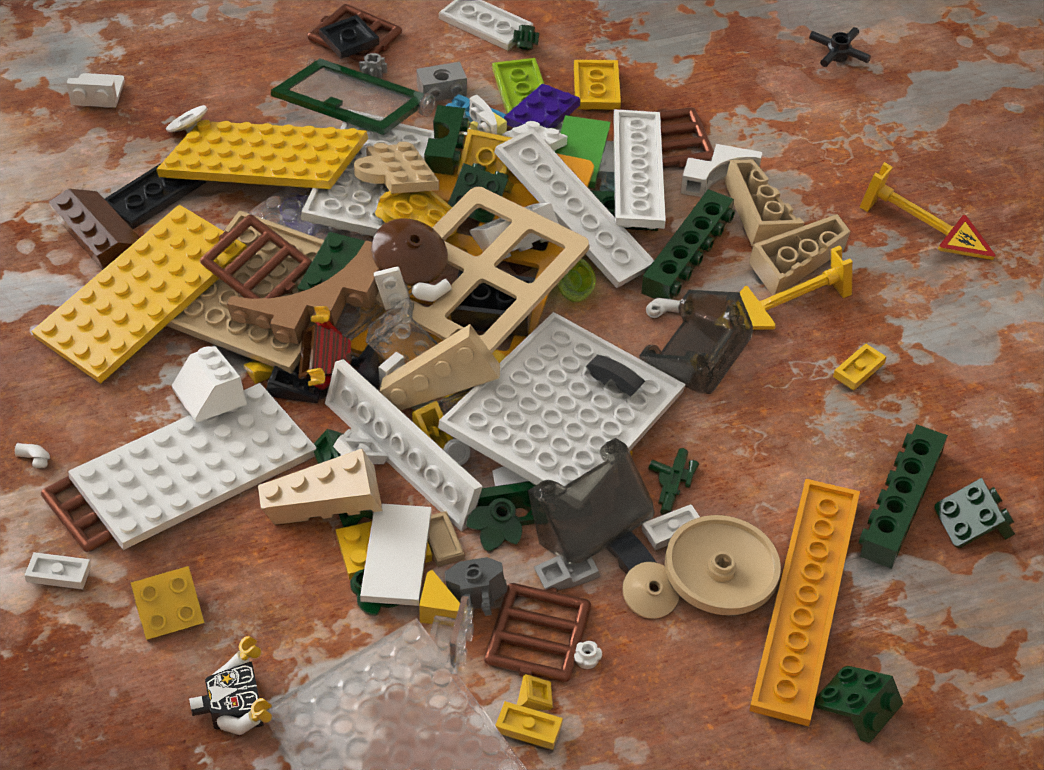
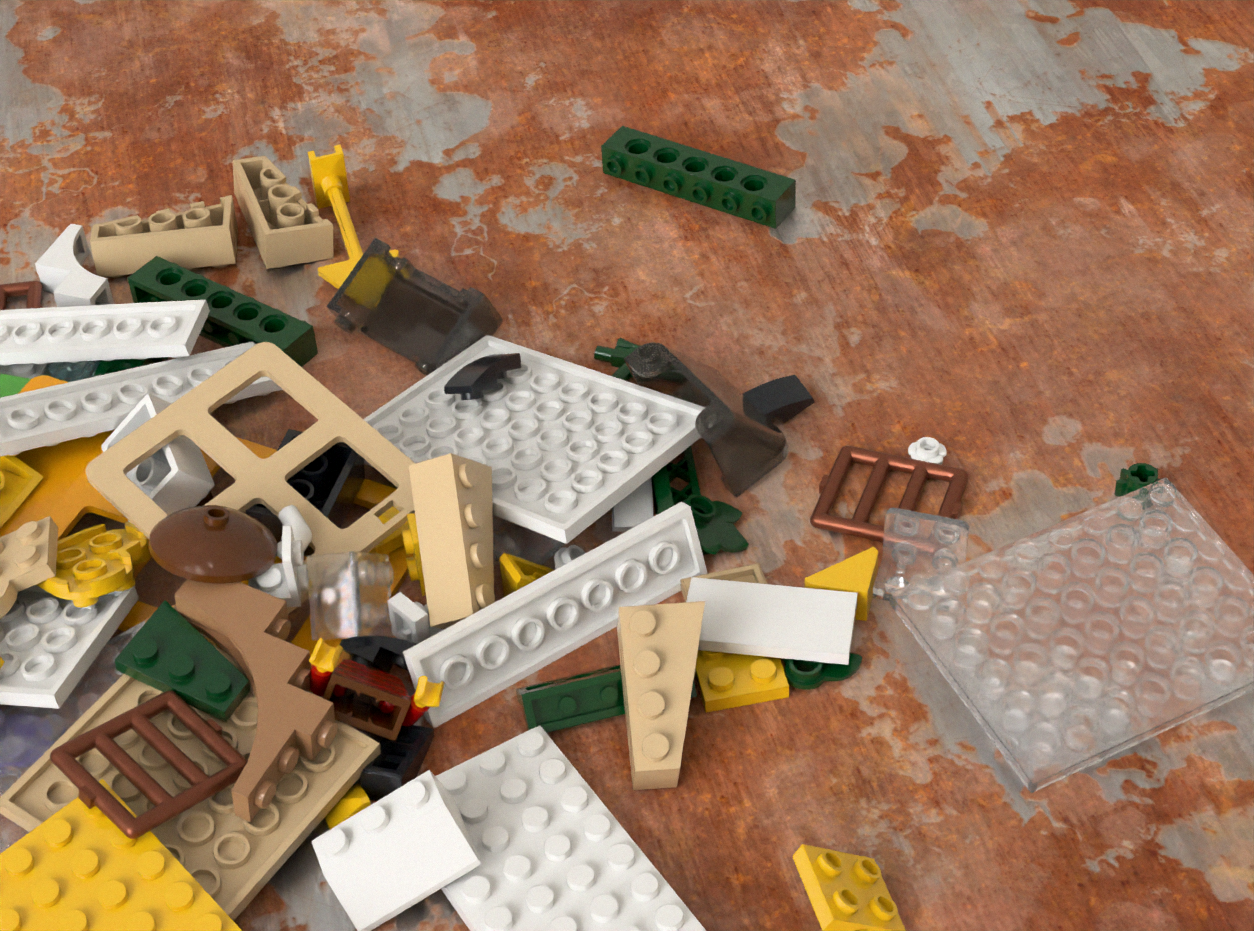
camera: 80 degrees left, 5 degrees down
torso [189,636,272,735] -> none
white wing [333,423,389,464] -> none
dark grey hinge [445,557,507,619] -> none
dark green bracket [448,163,514,223] -> none
yellow plate [495,701,563,750] -> none
yellow slope [517,674,553,710] -> none
light grey slope [534,549,600,590] -> none
clear neon green piece [558,259,596,302] -> none
tan dish [622,562,679,619] -> none
white plate [642,504,700,550] -> none
white arm [646,298,681,318] -> none
tan dish [665,515,781,615] -> none
light orange plate [749,479,860,727] -> none
dark green bracket [814,666,904,743] -> none
yellow plate [833,344,887,390] -> none
yellow piece [860,162,996,260] -> none
bracket [934,478,1015,548] -> none

